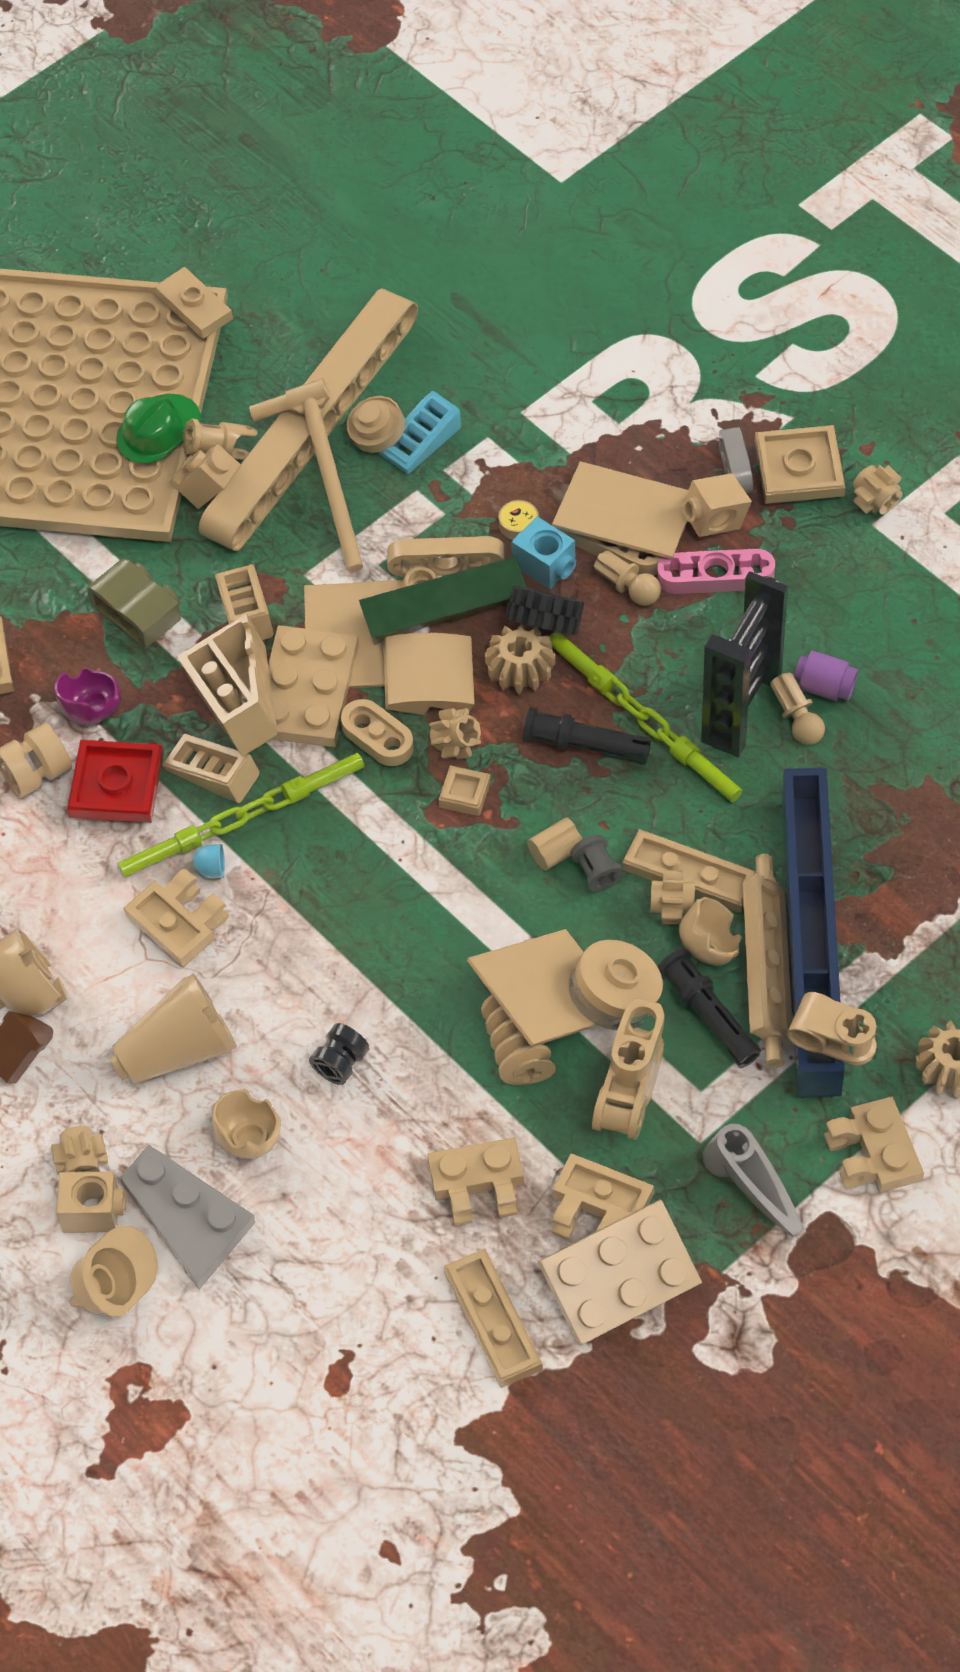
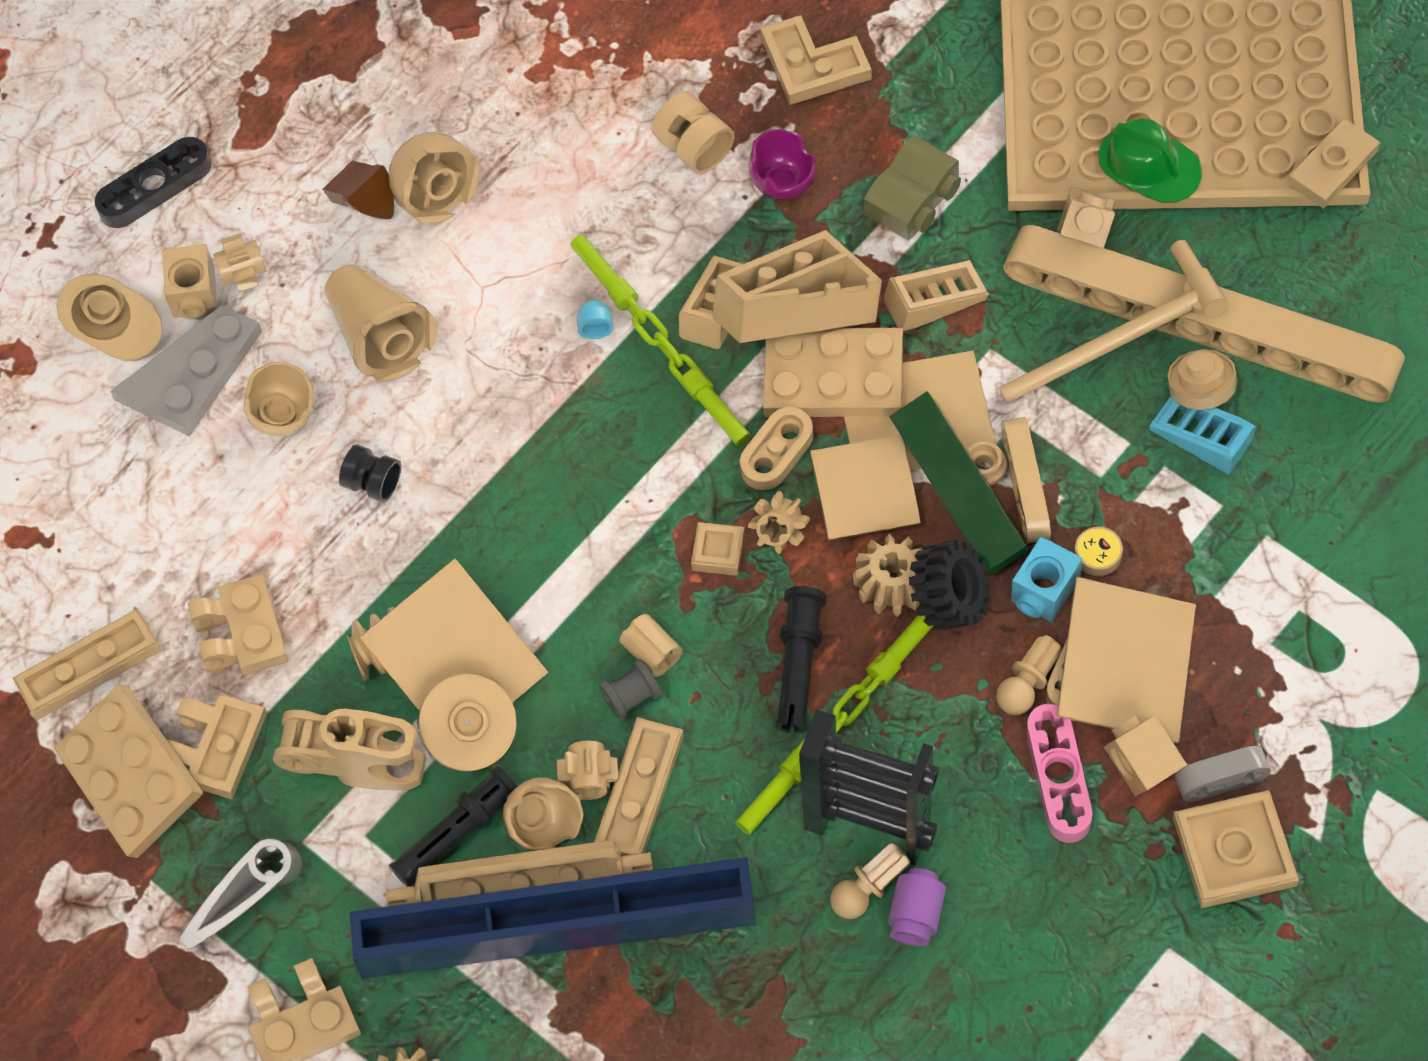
camera: 85 degrees right, 5 degrees up
red plate [67,739,164,823] -> none
tan plate [123,868,229,968] -> none
tan piece [183,419,258,460] -> none
tan piece [787,992,877,1066] -> none
tan gear [853,465,902,514] -> none

